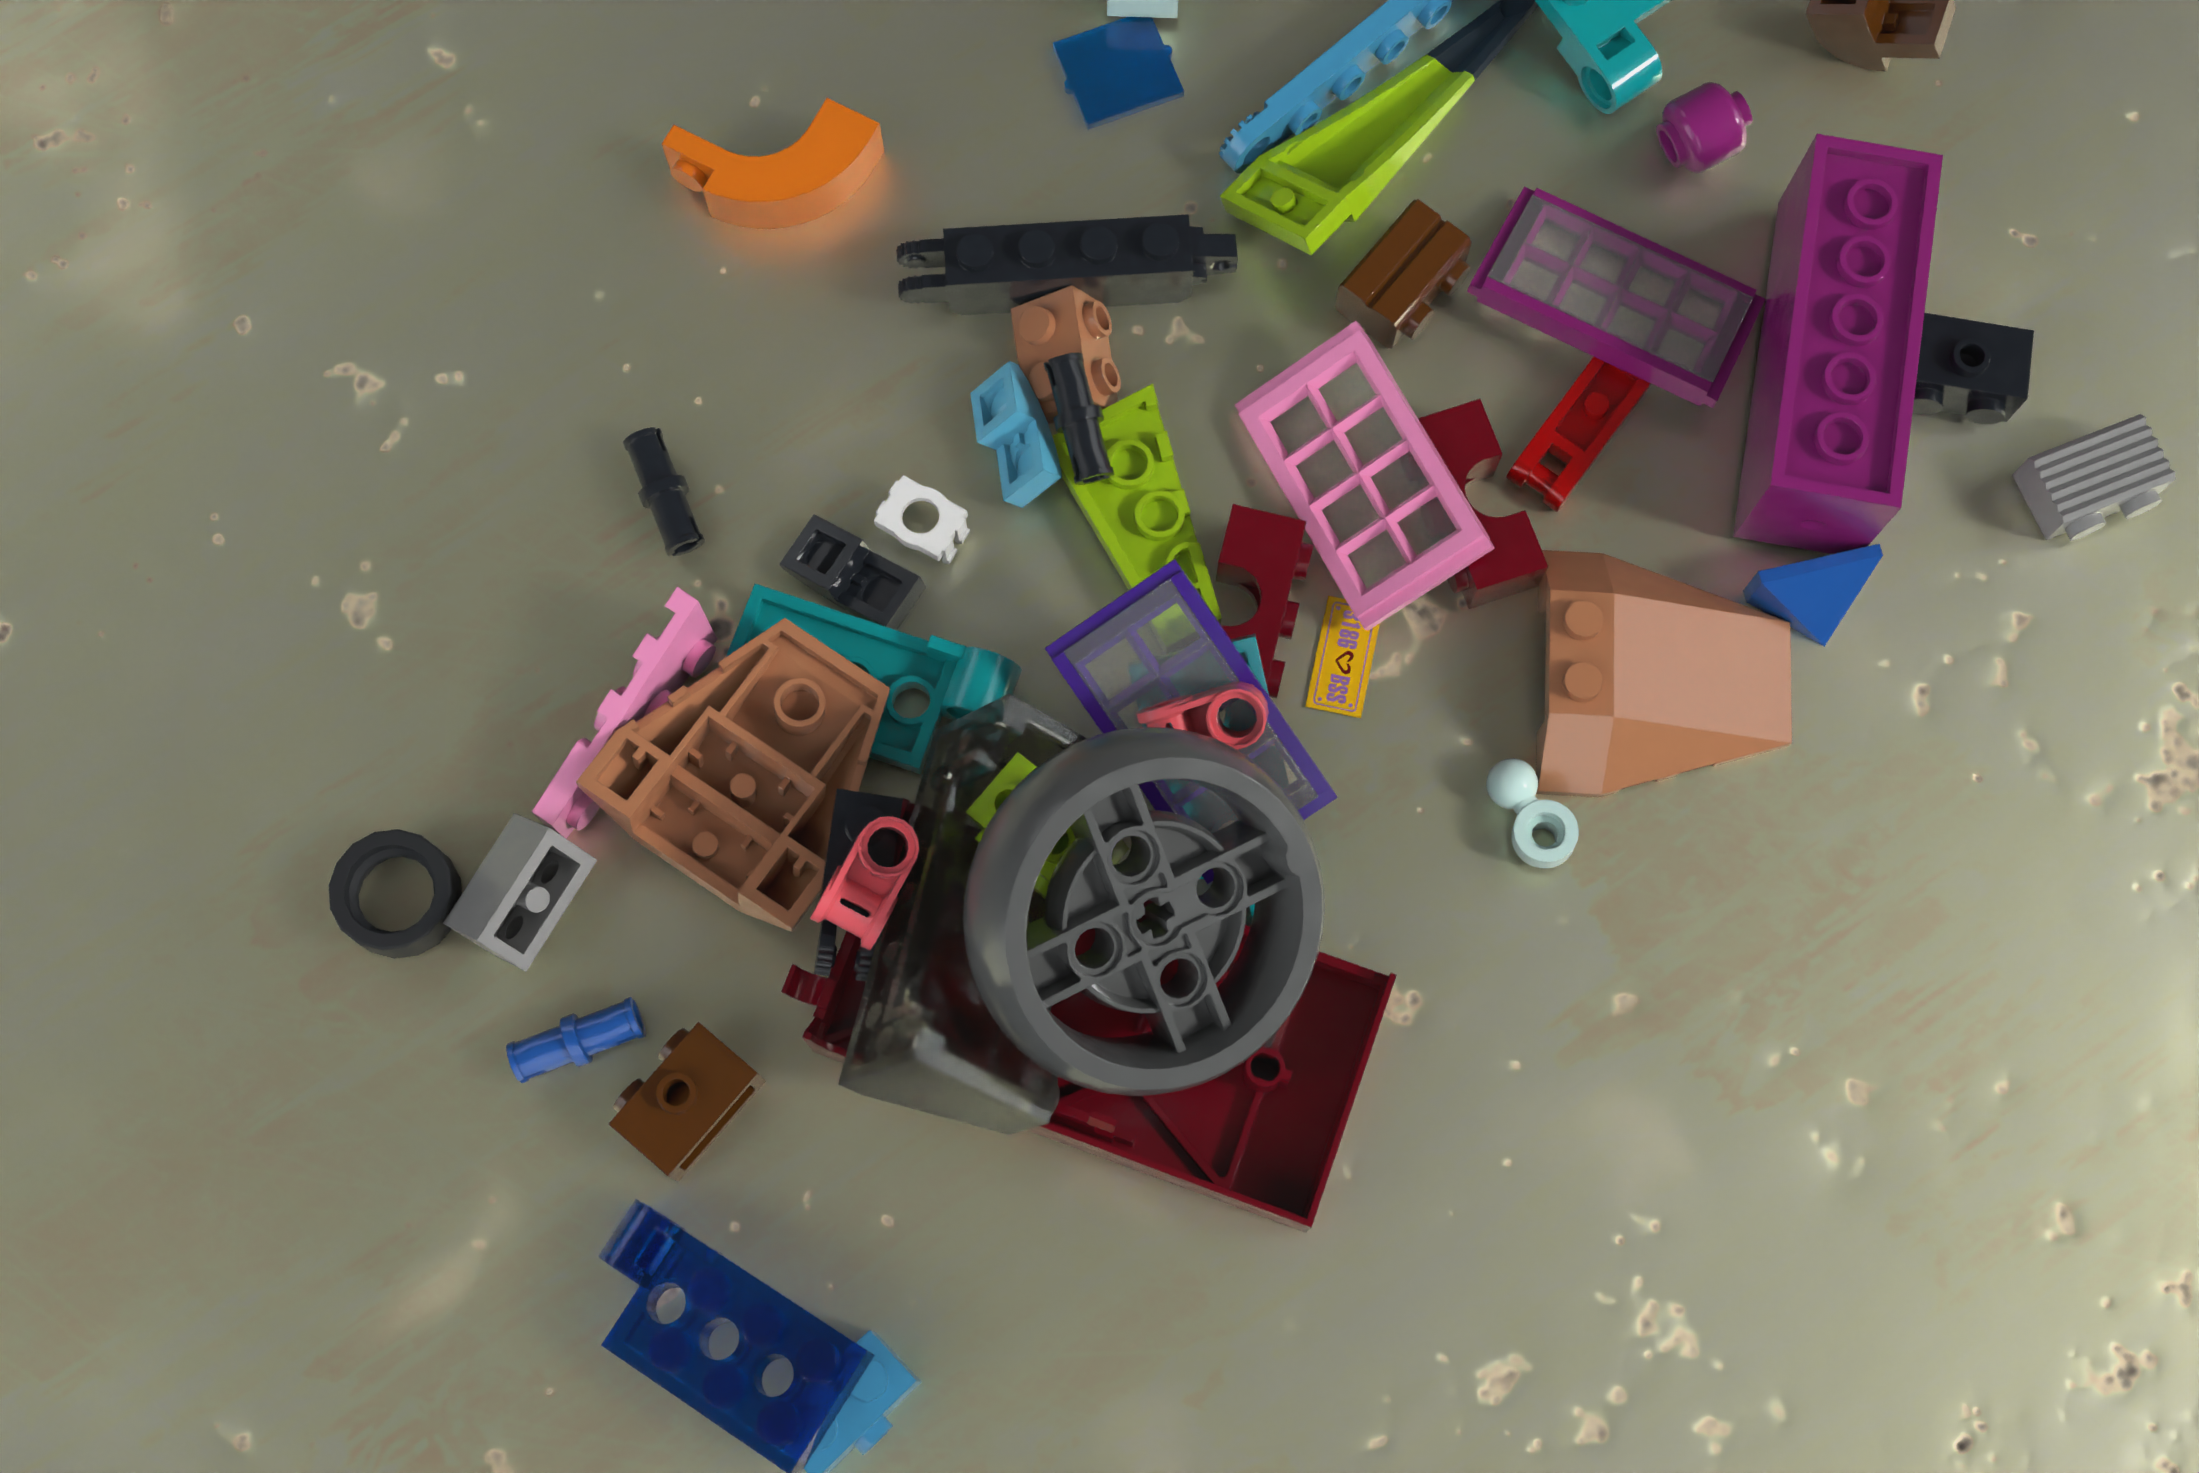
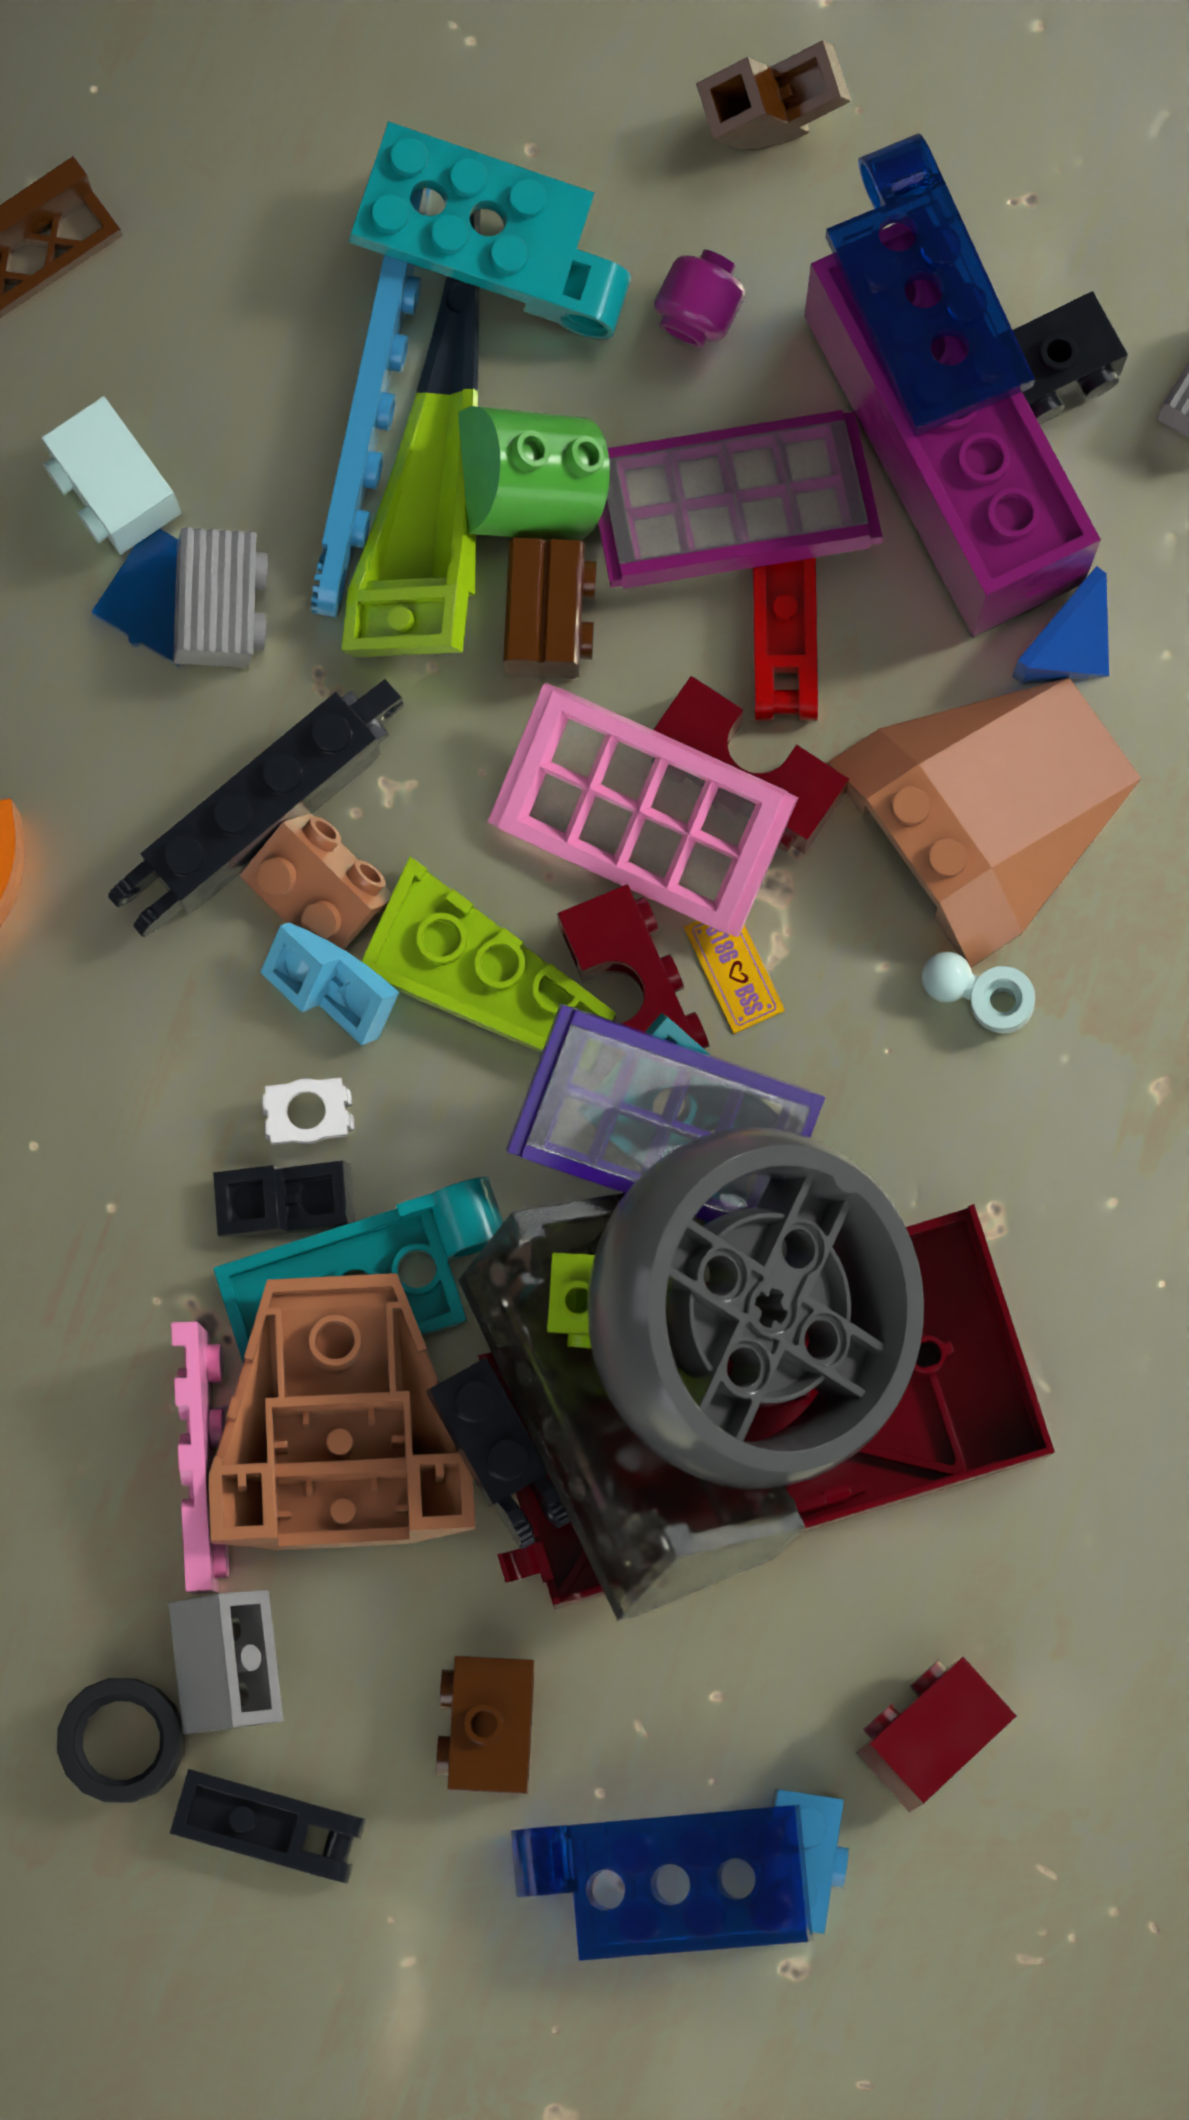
camera: 35 degrees left, 5 degrees up
blue pin [506,997,646,1083] -> none
black pin [623,427,705,556] -> none
coral piece [810,816,919,951] -> none
black pin [1044,353,1114,485] -> none
coral piece [1135,681,1269,750] -> none
none -> black plate [169,1769,366,1884]
none -> light grey brick [173,527,268,668]
none -> bright green brick [458,406,610,541]
none -> clear blue hinge [825,133,1035,436]
none -> dark red brick [856,1657,1017,1812]

